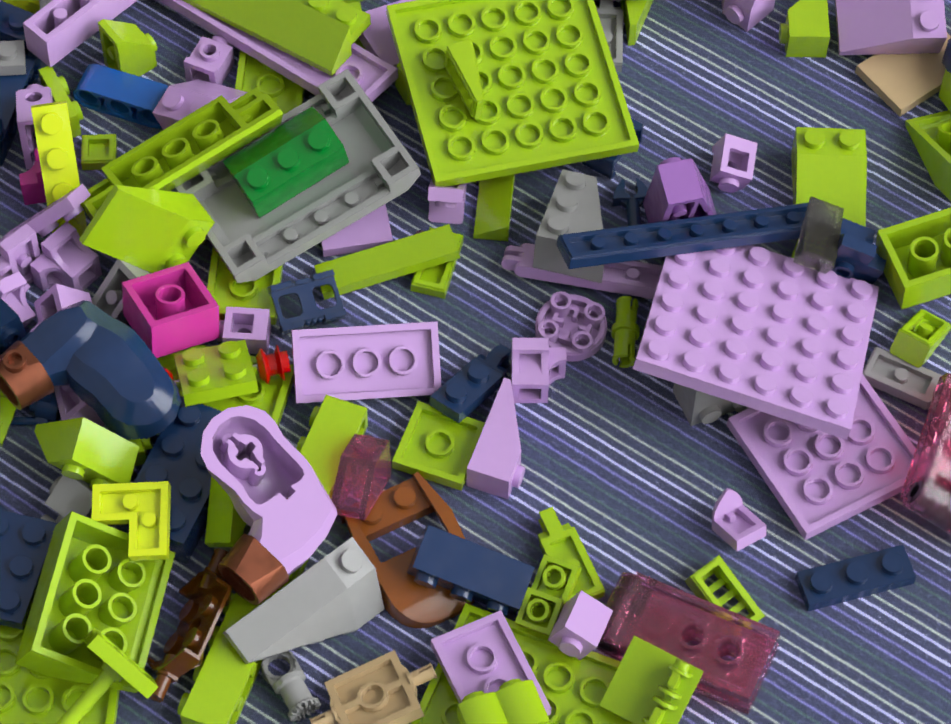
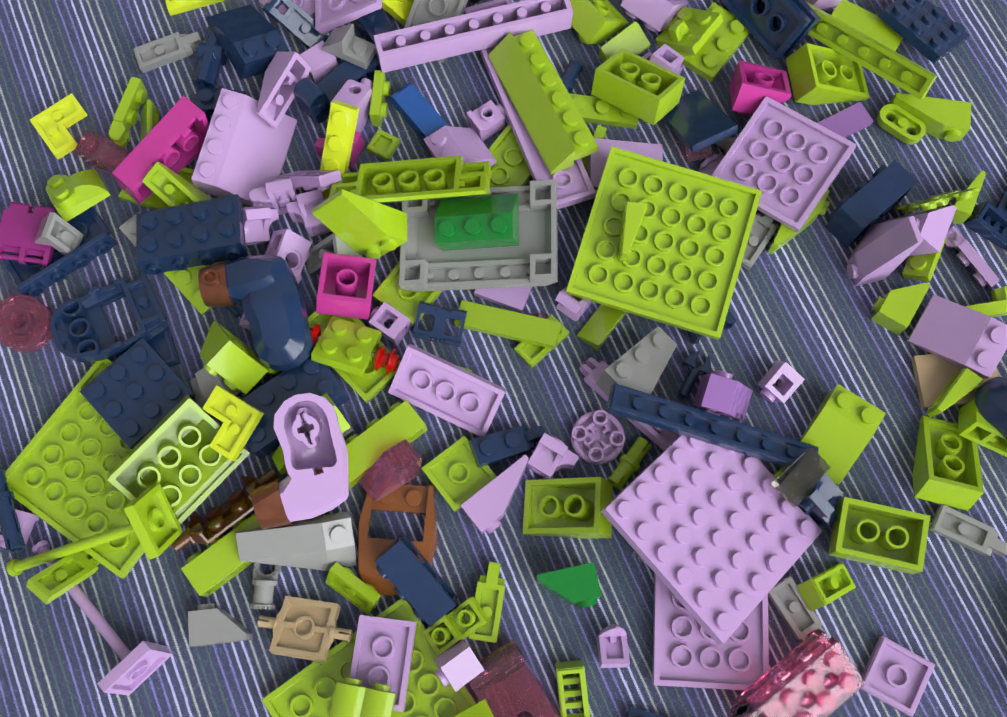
camera: 35 degrees right, 15 degrees up
lime slope [98,19,158,77] -> none
none -> lime plate [325,562,381,616]
none -> lime slope [523,477,613,539]
none -> green slope [536,562,602,609]
none -> lime slope [927,367,983,417]

